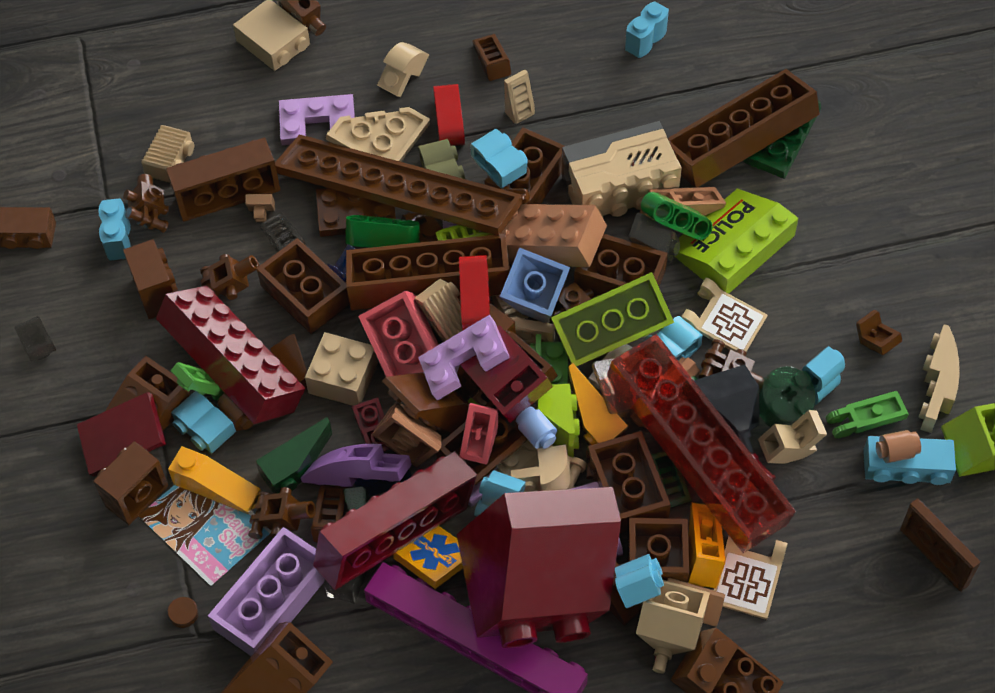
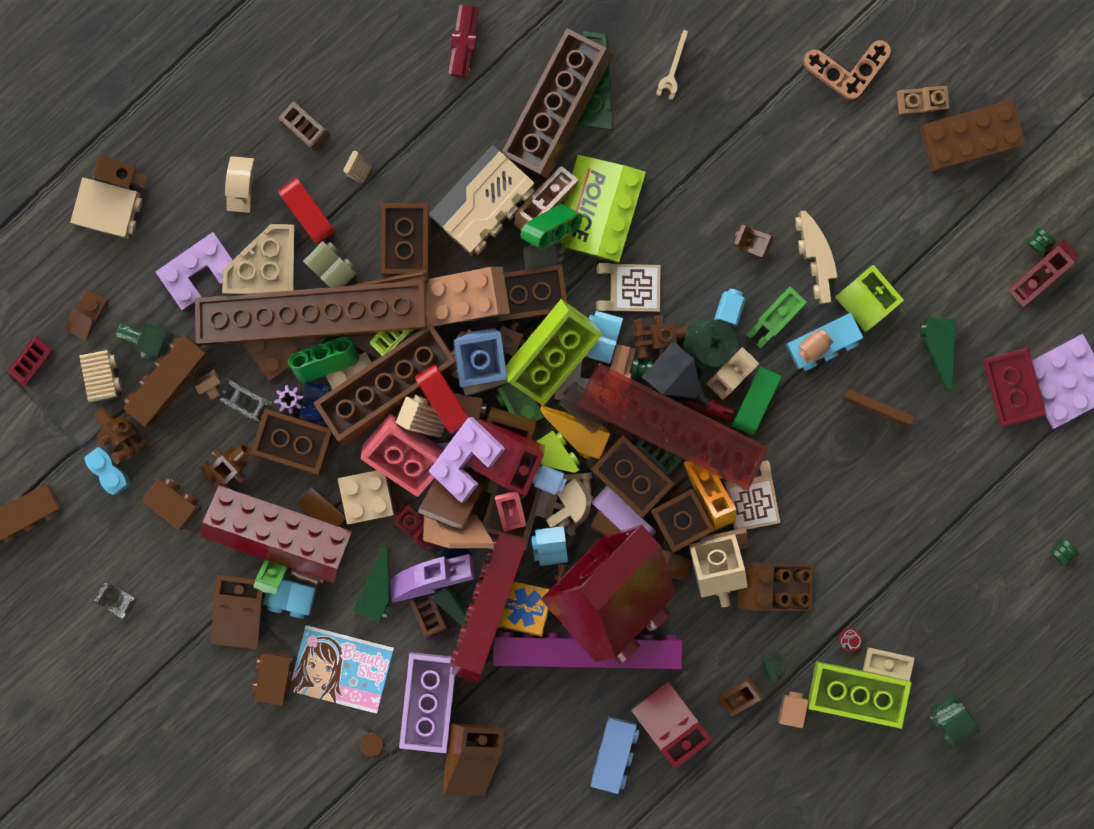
camera: 35 degrees left, 30 degrees up
dark red tile [77,392,166,477] -> none
light orange slope [168,446,261,514] -> none
reddish brown piece [248,487,316,539] -> none
medium azure brick [471,129,528,188] -> none
medium azure brick [615,554,664,608] -> none
medium azure brick [625,1,669,58] -> none
none -> dark red slope [7,336,55,387]
none -> reddish brown slope [65,289,108,341]
none -> clear green brick [116,323,173,362]
none -> lavender gear [274,385,304,414]
none -> dark red piece [448,5,479,78]
none -> tan flag [656,30,688,100]
none -> green beam [731,366,781,436]

